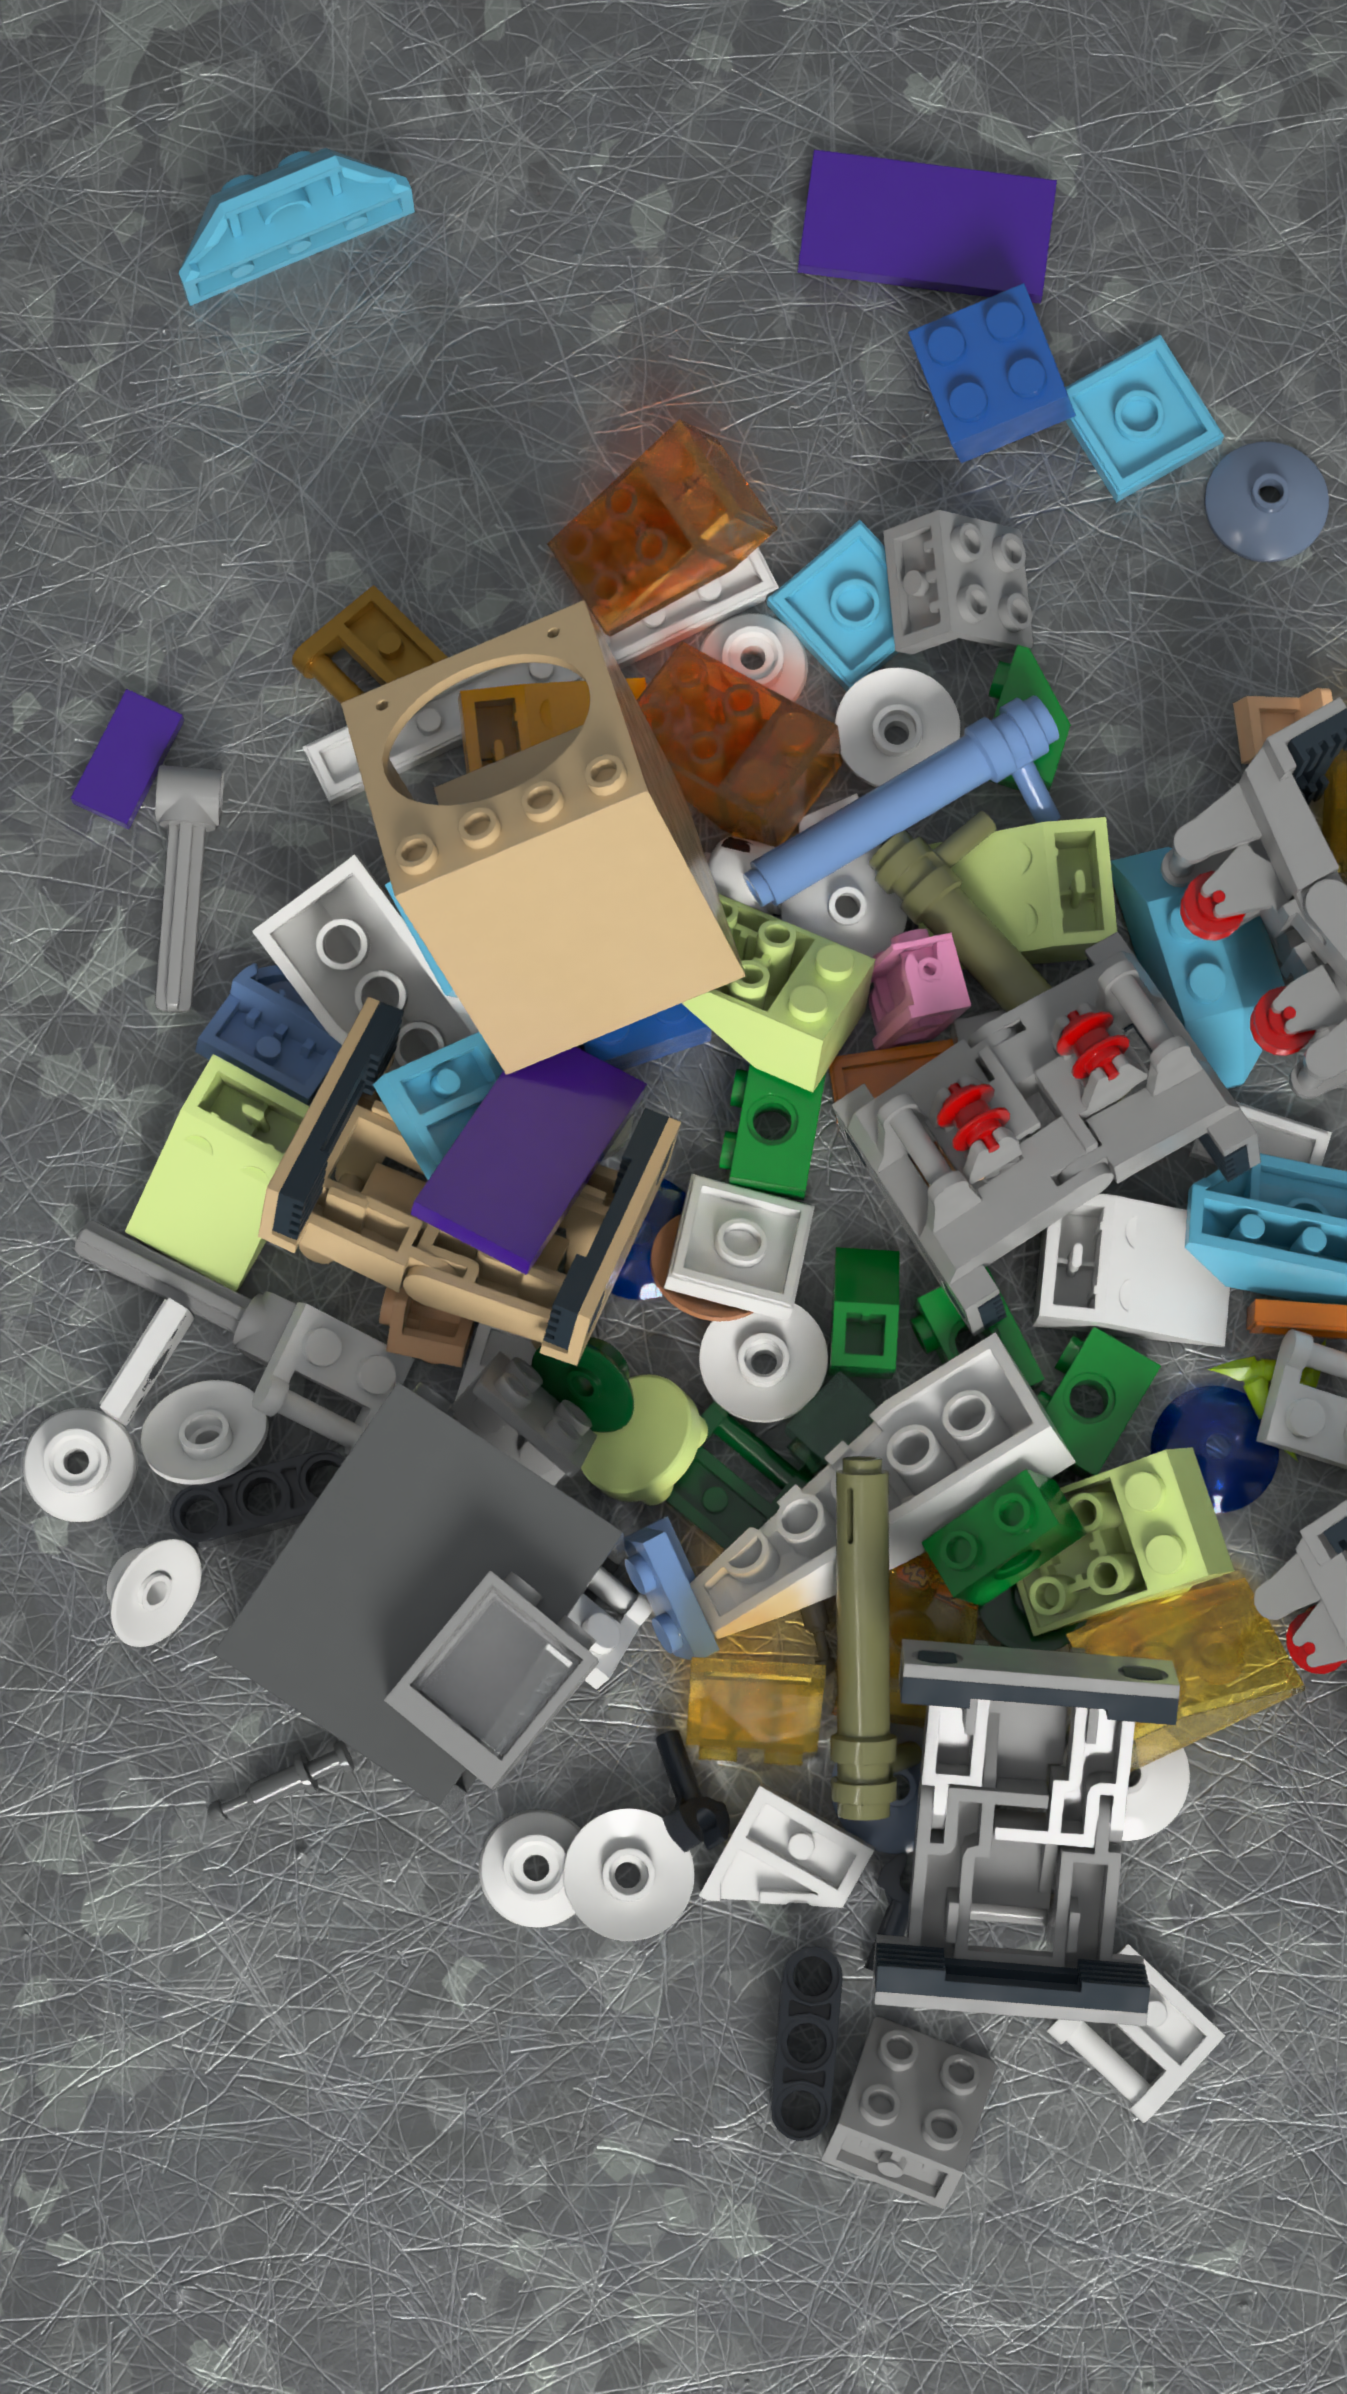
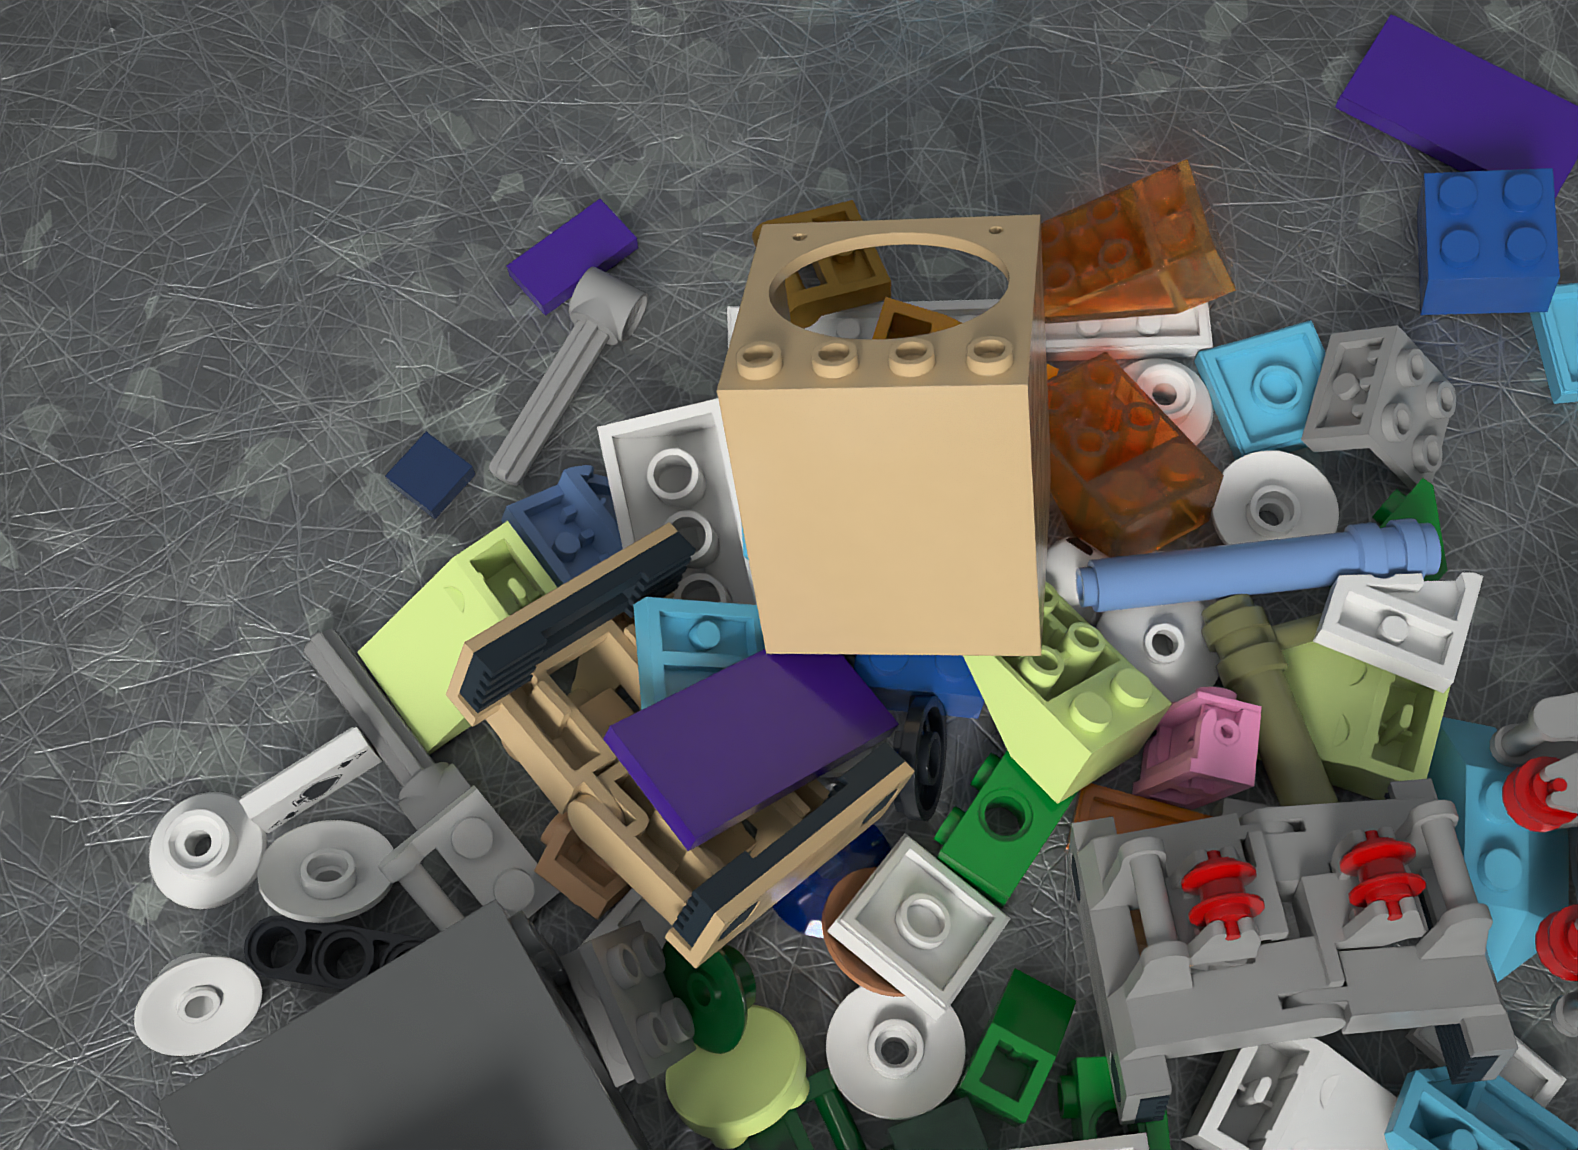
camera: 25 degrees right, 10 degrees down
none -> dark blue tile [385,431,476,519]
none -> black wheel [893,695,947,821]
none -> white wing [1313,572,1483,693]

